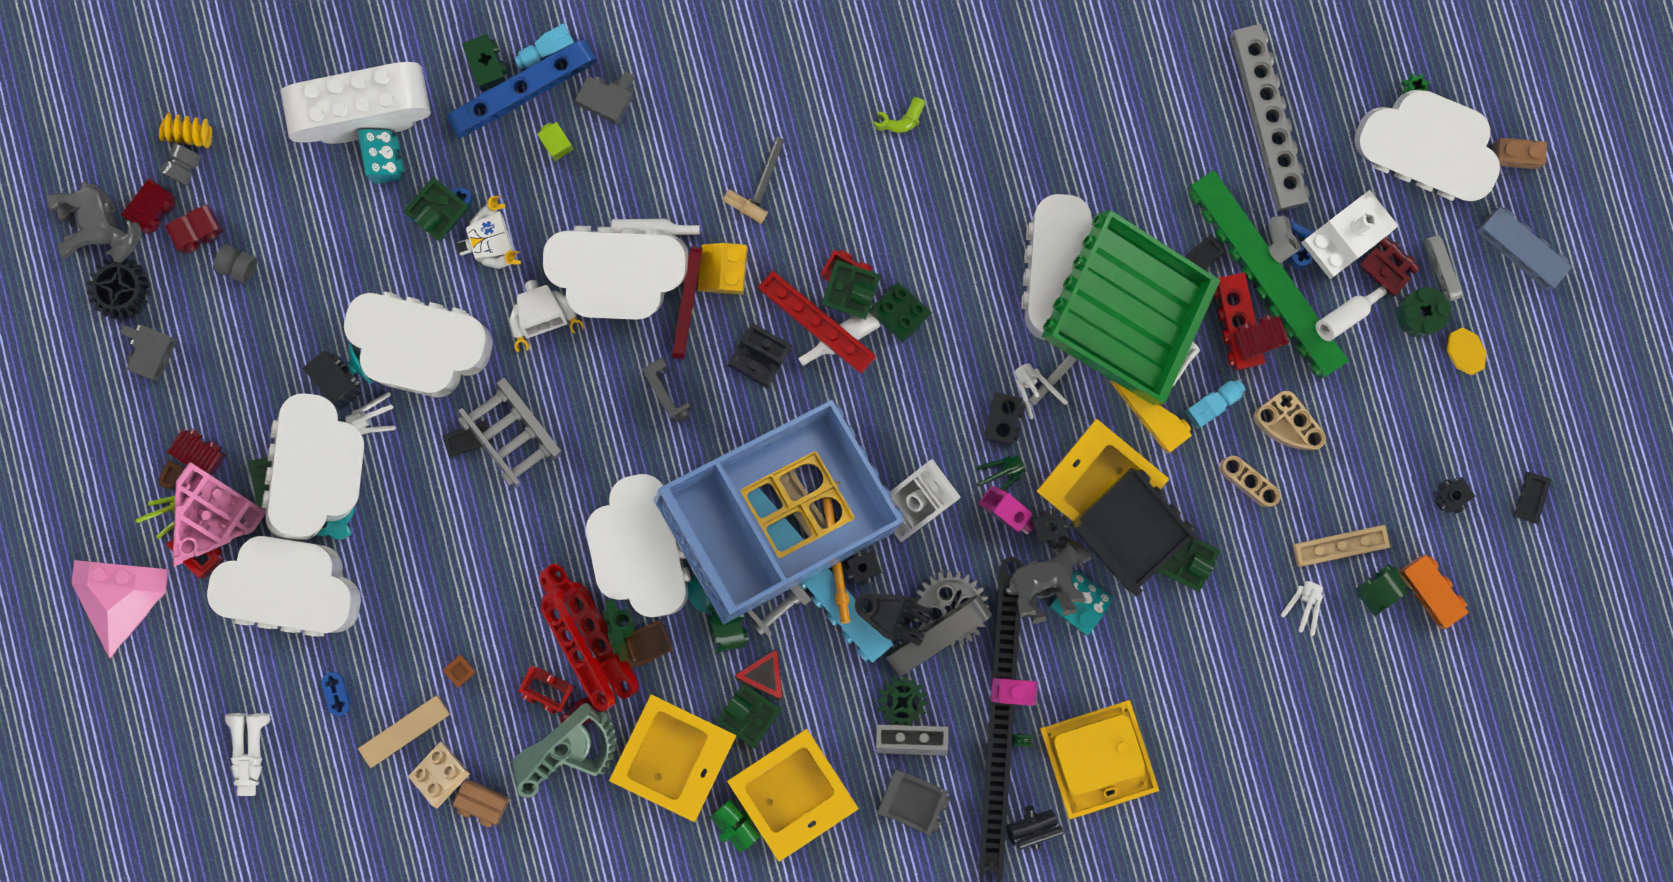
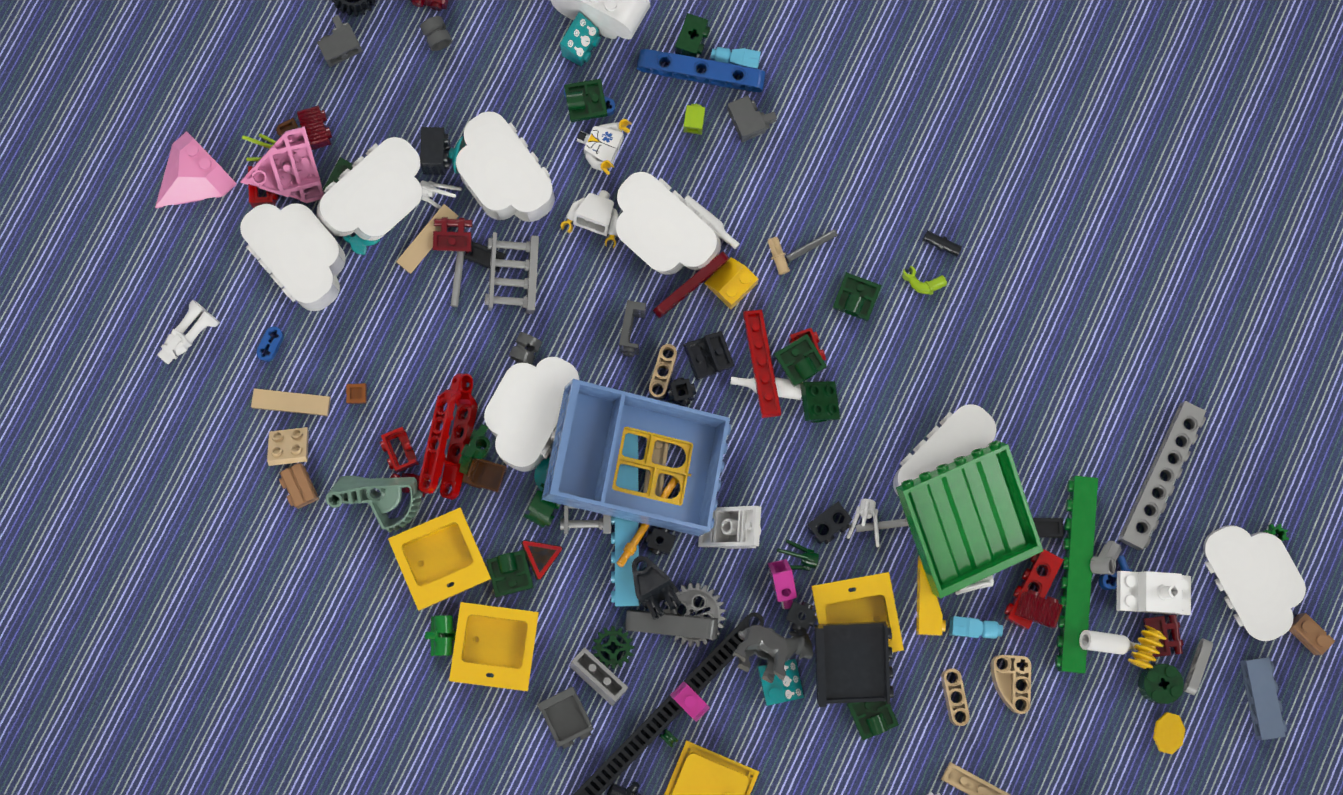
camera: 40 degrees right, 5 degrees down
none -> tan tile [396,204,458,274]
none -> dark red plate [433,217,473,252]
none -> light grey bar [451,252,465,307]
none -> dark grey wheel [509,332,542,365]
none -> tan beam [649,344,677,400]
none -> black brick [668,378,696,406]
none -> dark green plate [833,272,882,322]
none -> black pin [923,230,962,257]
none -> yellow piece [1128,625,1167,669]

